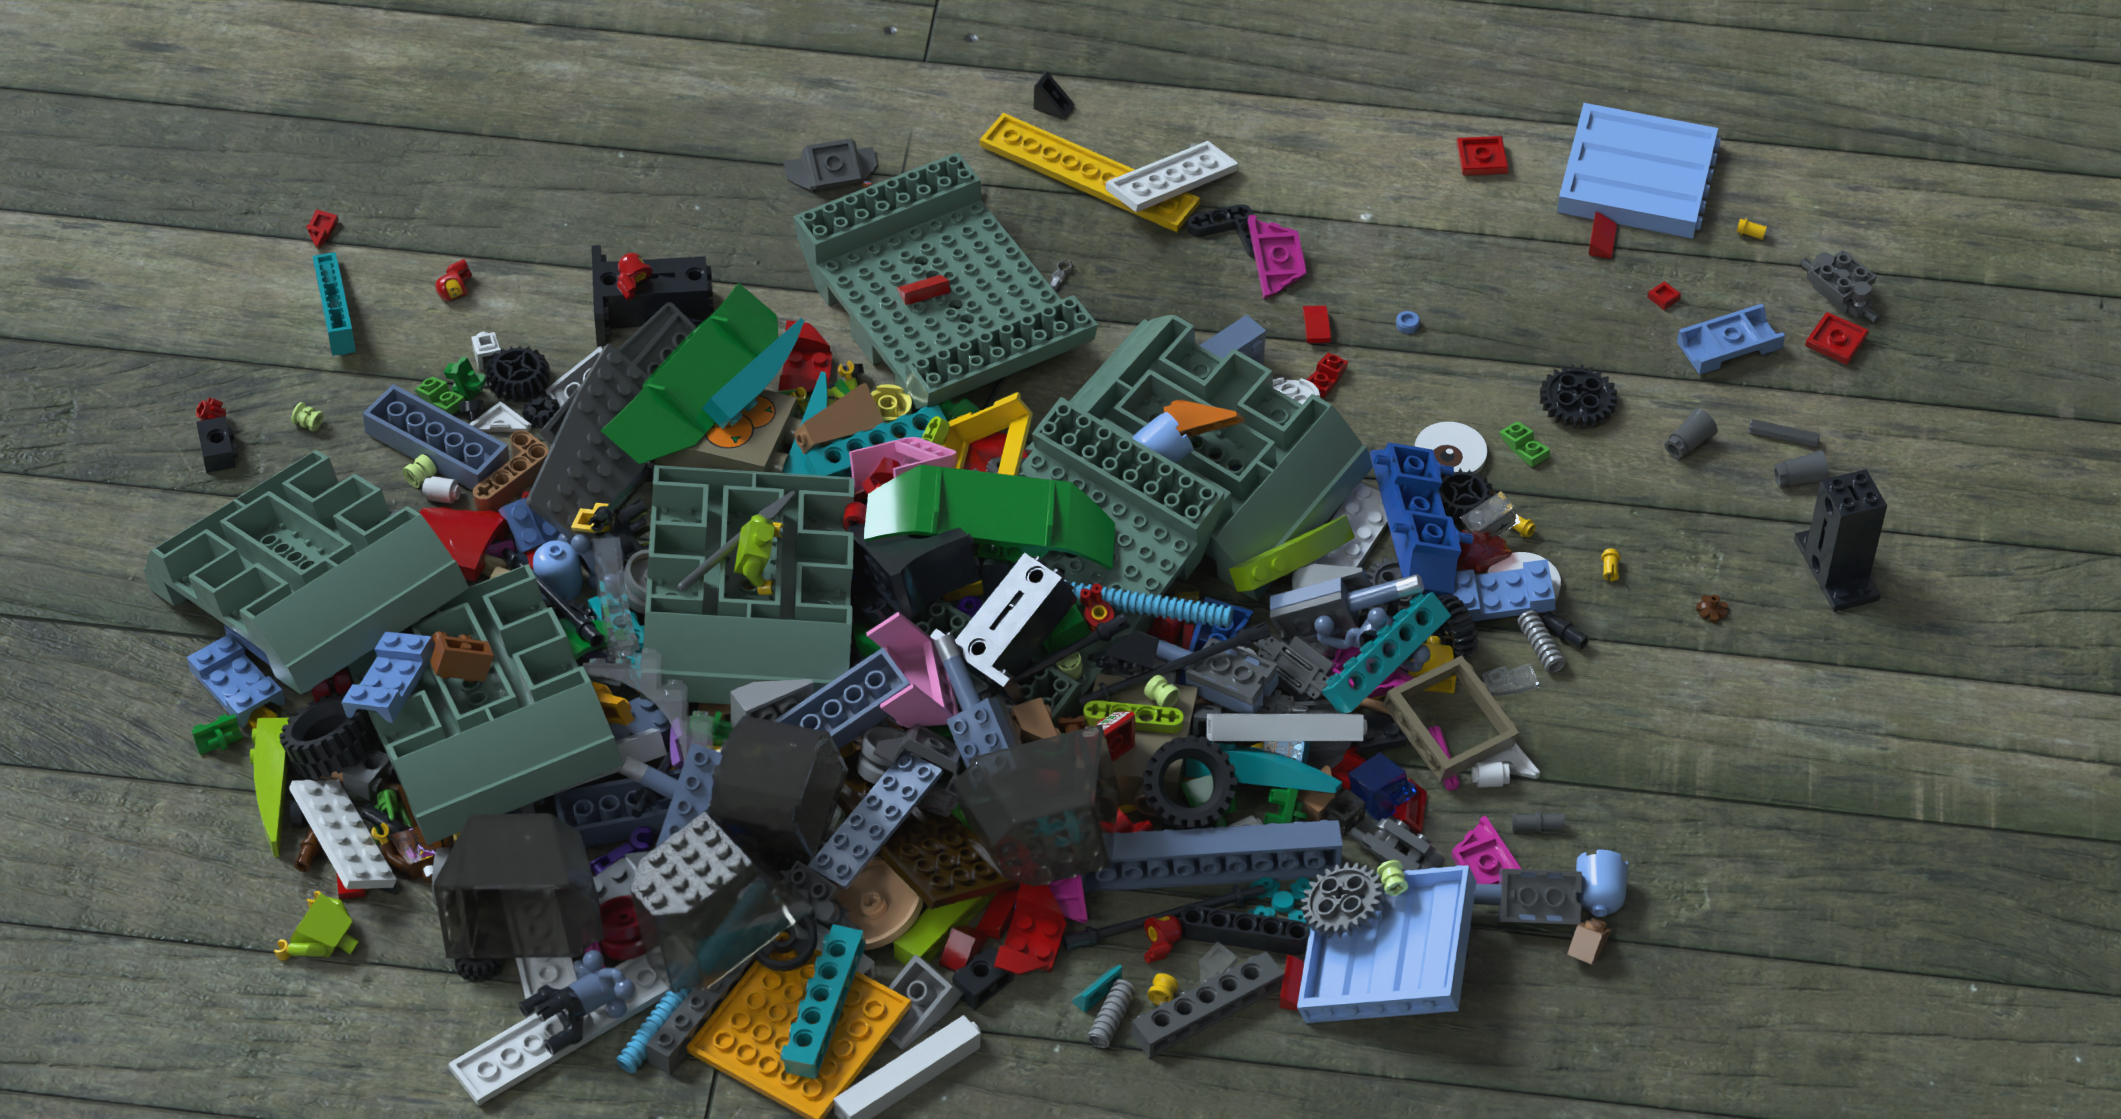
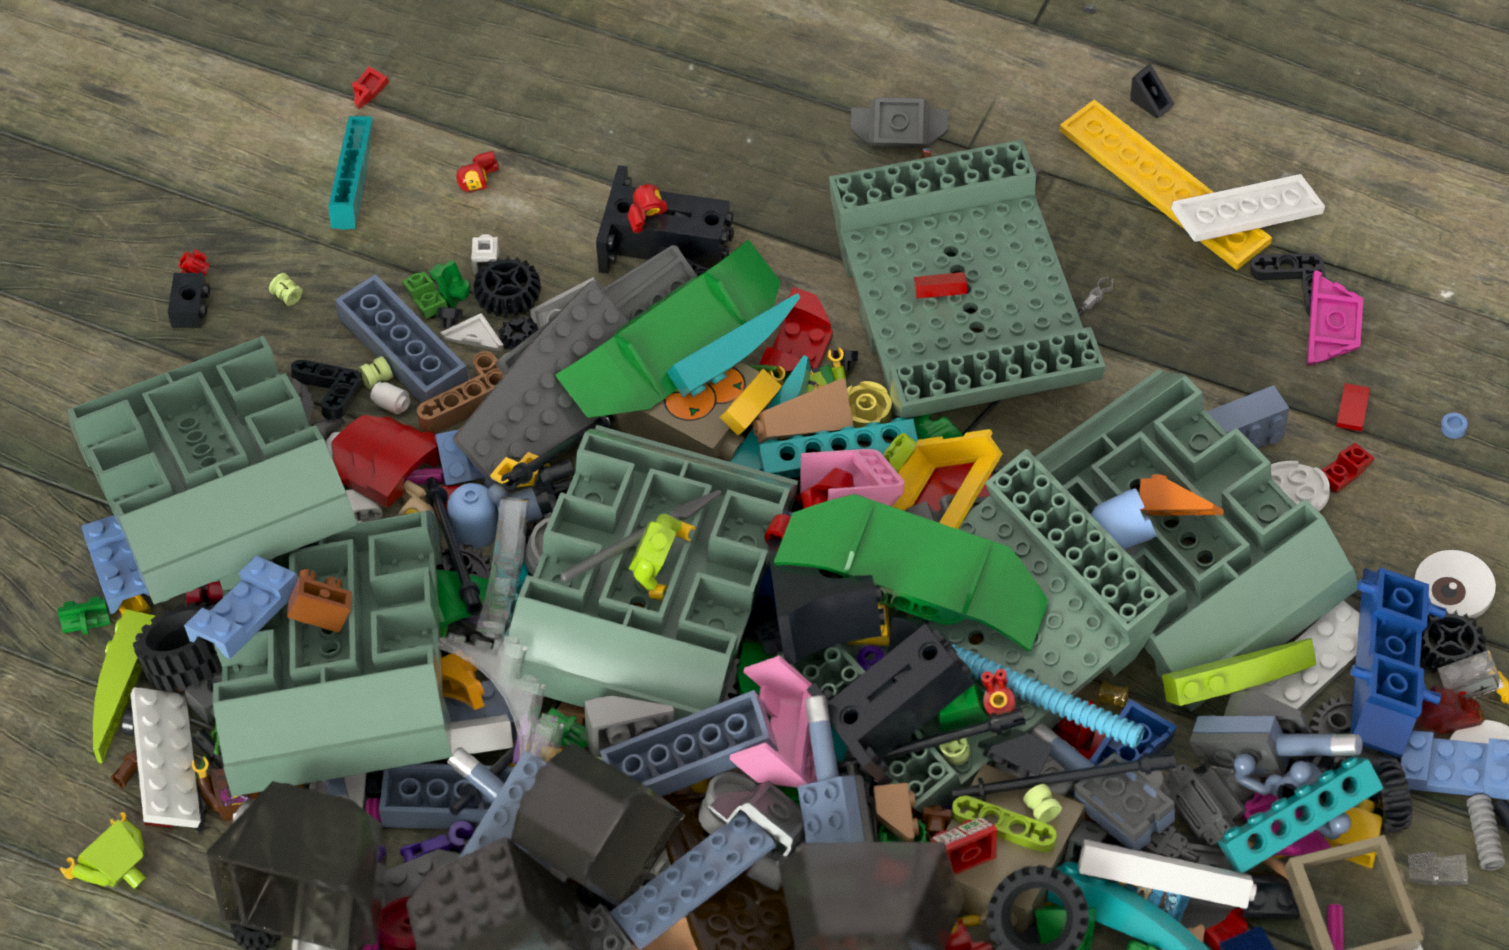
camera: 20 degrees right, 5 degrees up
none -> black beam [291,360,362,420]
none -> yellow slope [719,369,782,435]

